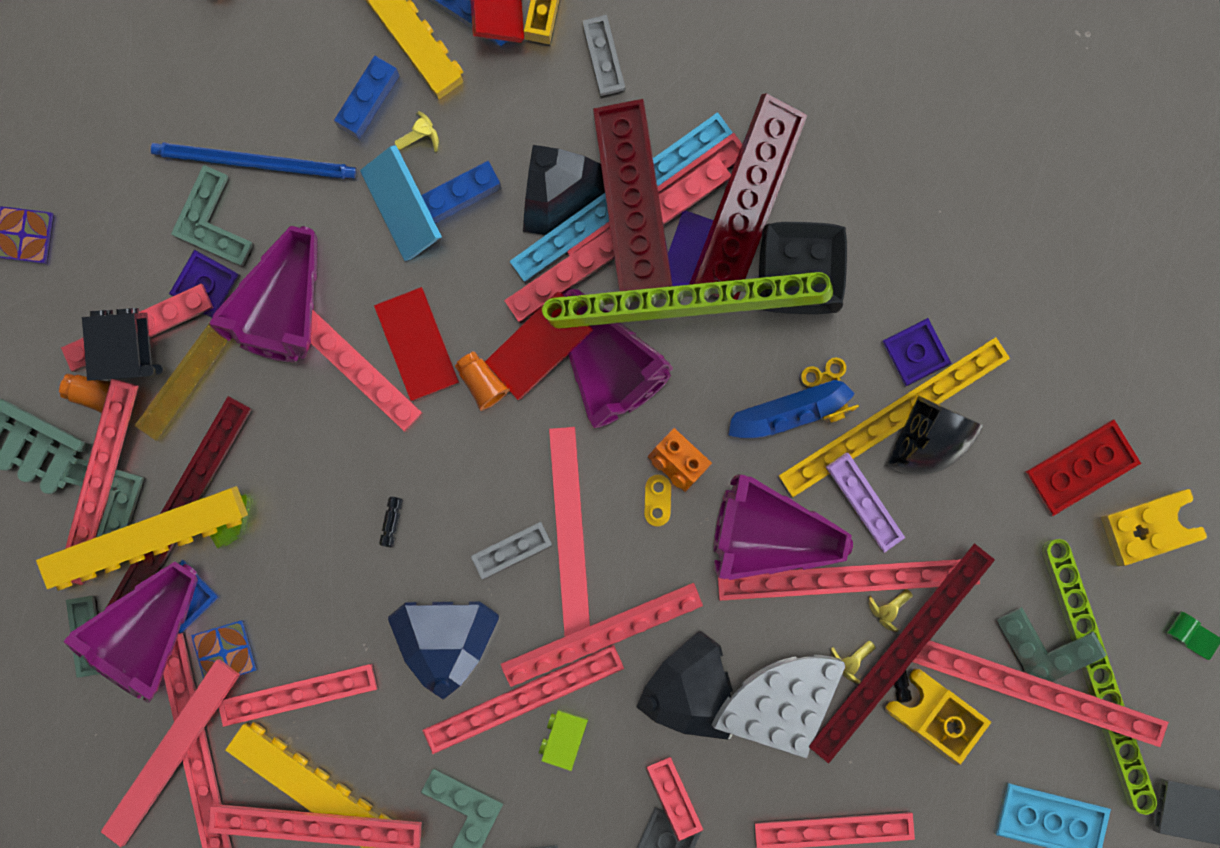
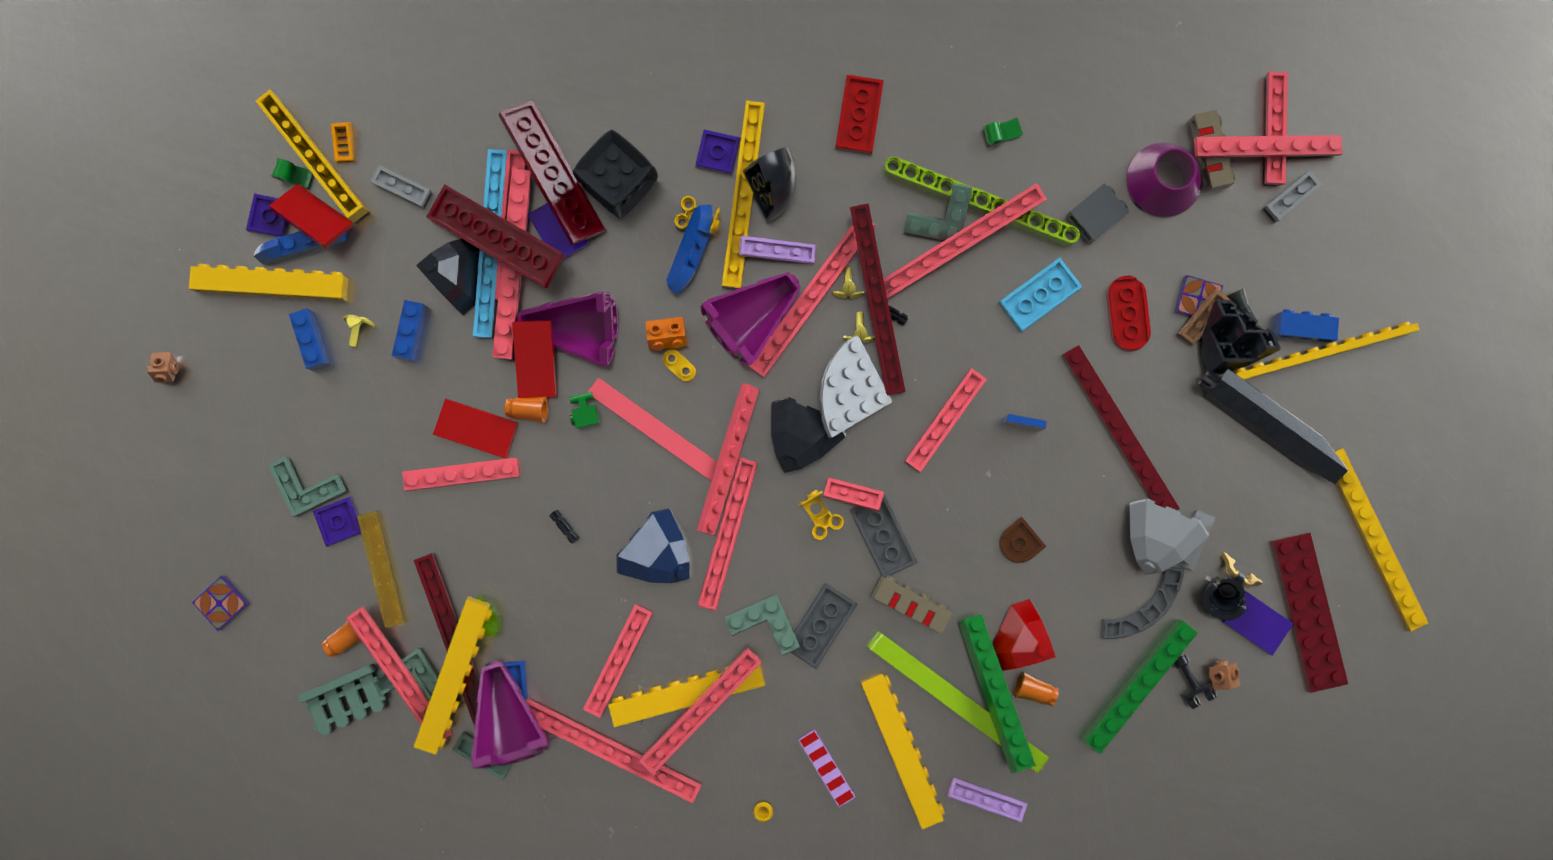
camera: 50 degrees left, 0 degrees up
coral plate [61,284,214,372] -> none
black container [82,308,164,381] -> none
coral tile [101,659,240,847] -> none
blue piece [151,142,356,179] -> none
tile [191,620,257,679] -> none
magenta cone [209,226,318,362] -> none
medium azure tile [360,145,442,261] -> none
light grey plate [471,522,552,580] -> none
lime brick [539,709,588,771] -> none
lime beam [542,272,833,328] -> none
yellow brick [885,669,991,765] -> none
yellow brick [1100,489,1207,566] -> none
none -> green brick [569,391,600,428]
none -> yellow piece [799,490,844,540]

